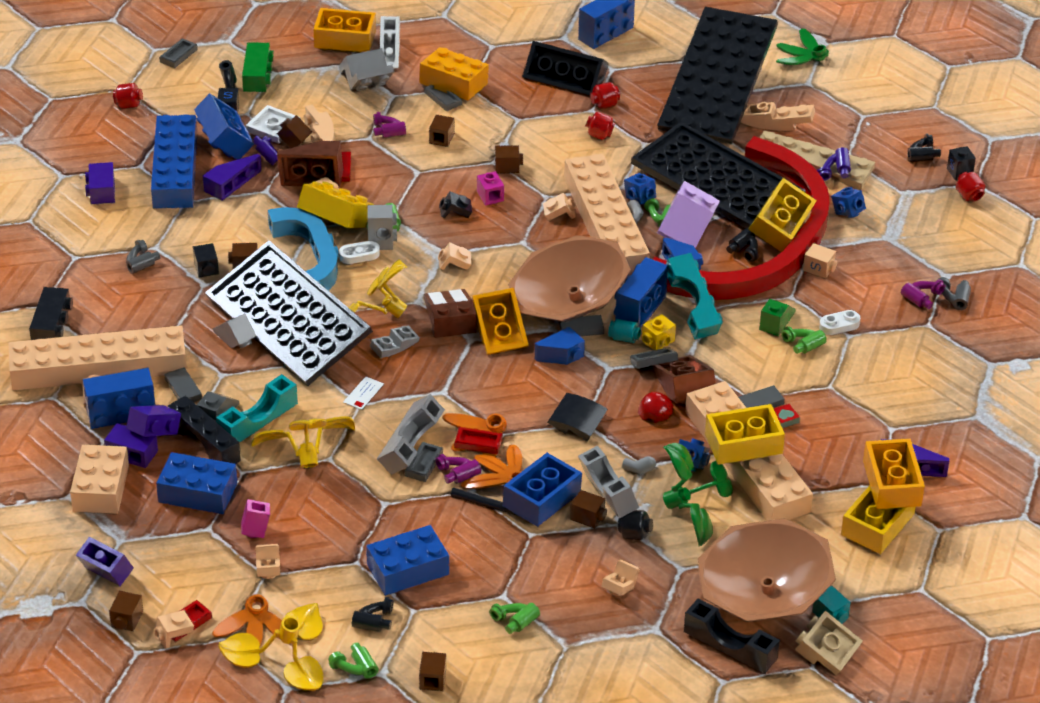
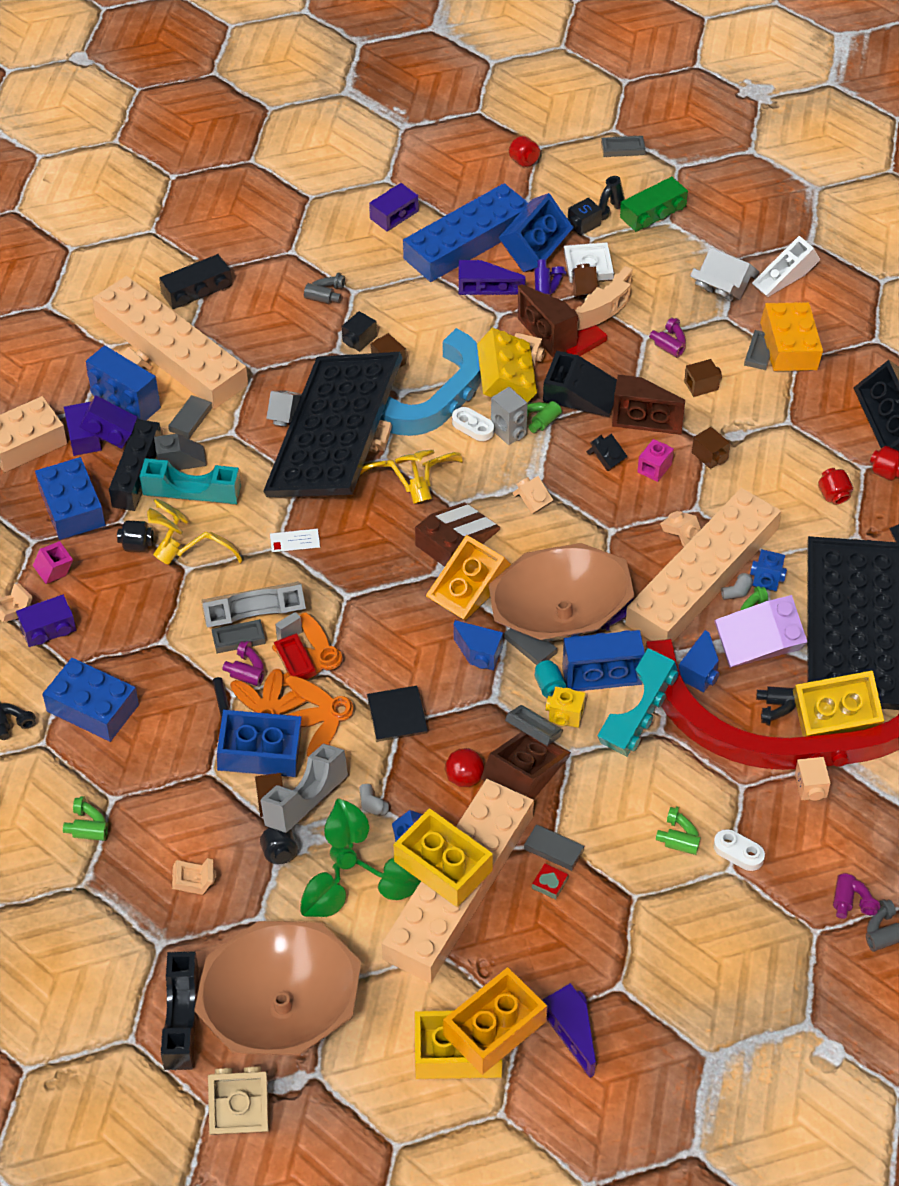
camera: 55 degrees right, 10 degrees up
light orange brick [313,8,376,53] -> none
light grey slope [370,326,420,358] -> none
green slope [759,299,796,337] -> none
teal brick [812,585,851,624] -> none
none -> dark purple brick [16,594,76,647]
none -> black head [117,520,154,552]
none -> light grey tile [275,612,302,640]
none -> orange plant [285,676,354,757]
none -> black slope [543,351,617,417]
none -> copper slope [612,374,685,435]

